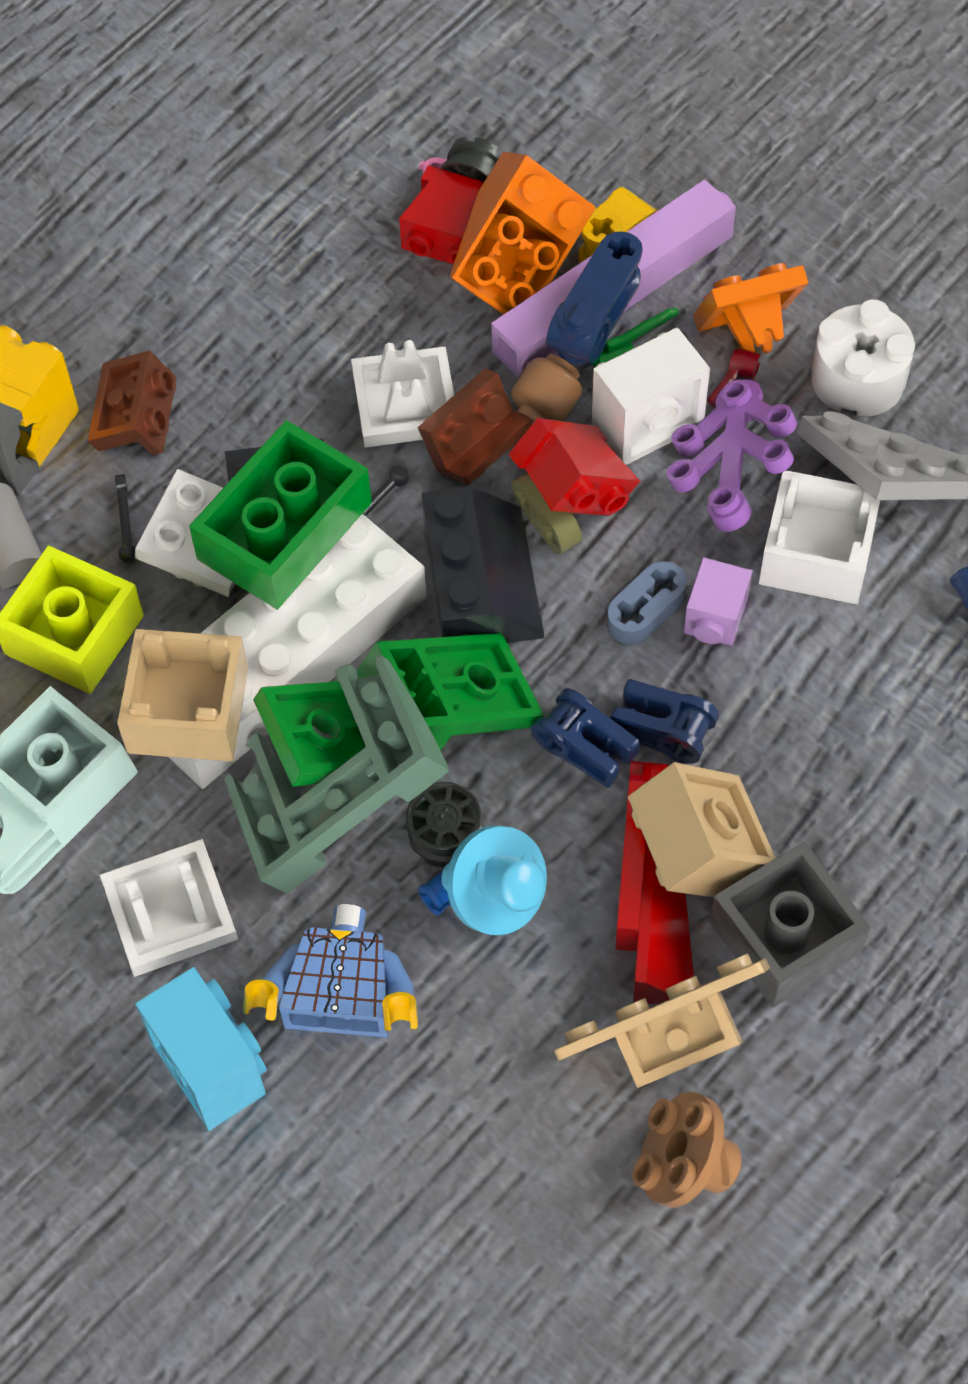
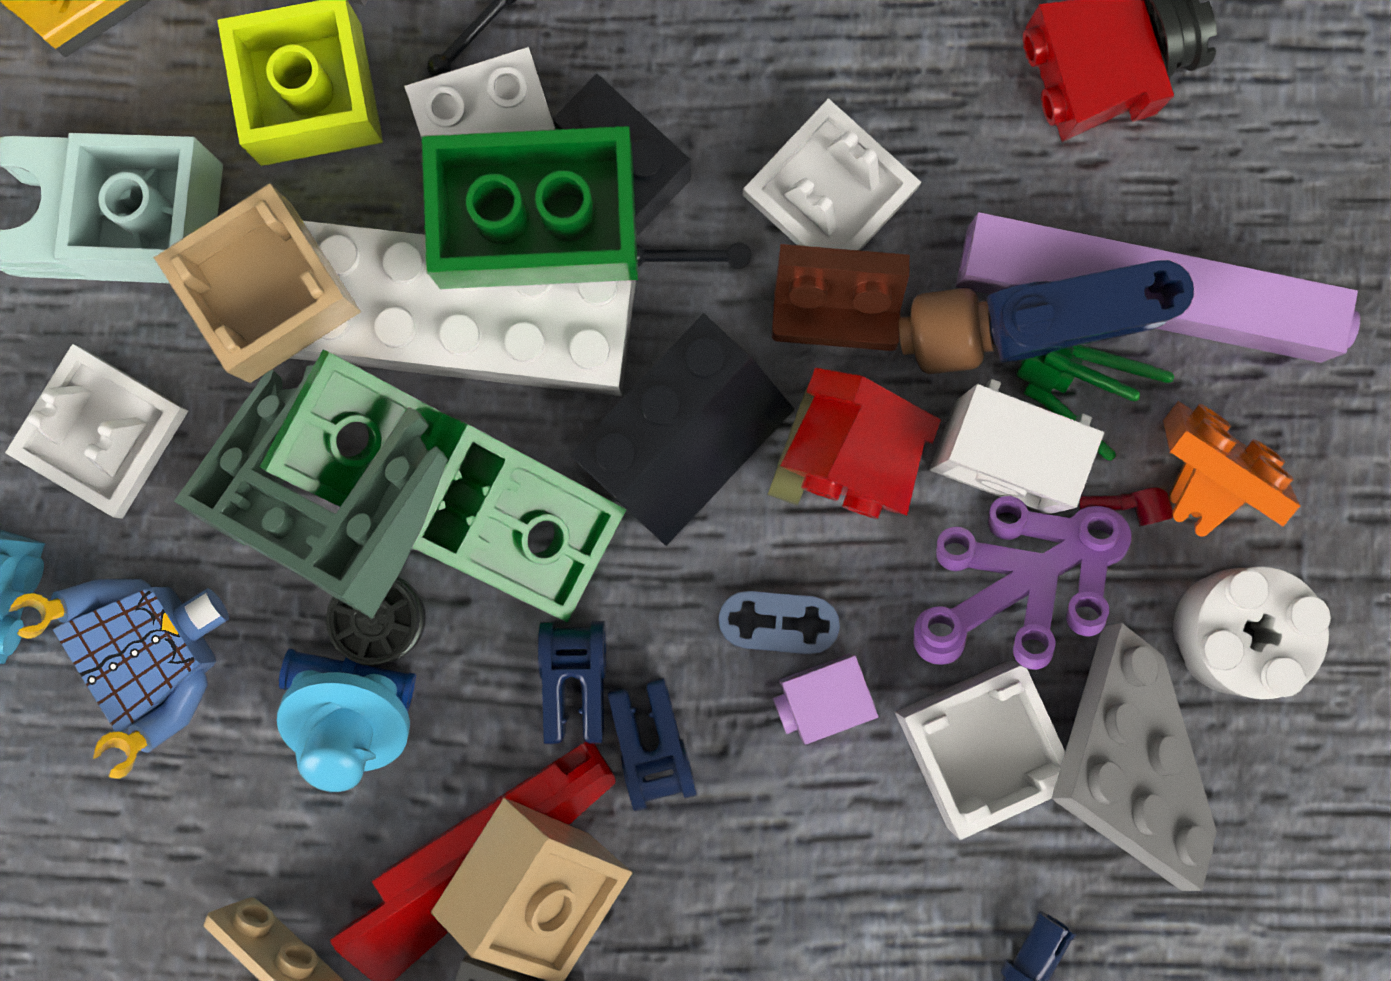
camera: 50 degrees right, 25 degrees up
orange slope [450,152,596,315] -> none
yellow piece [578,187,658,263] -> none

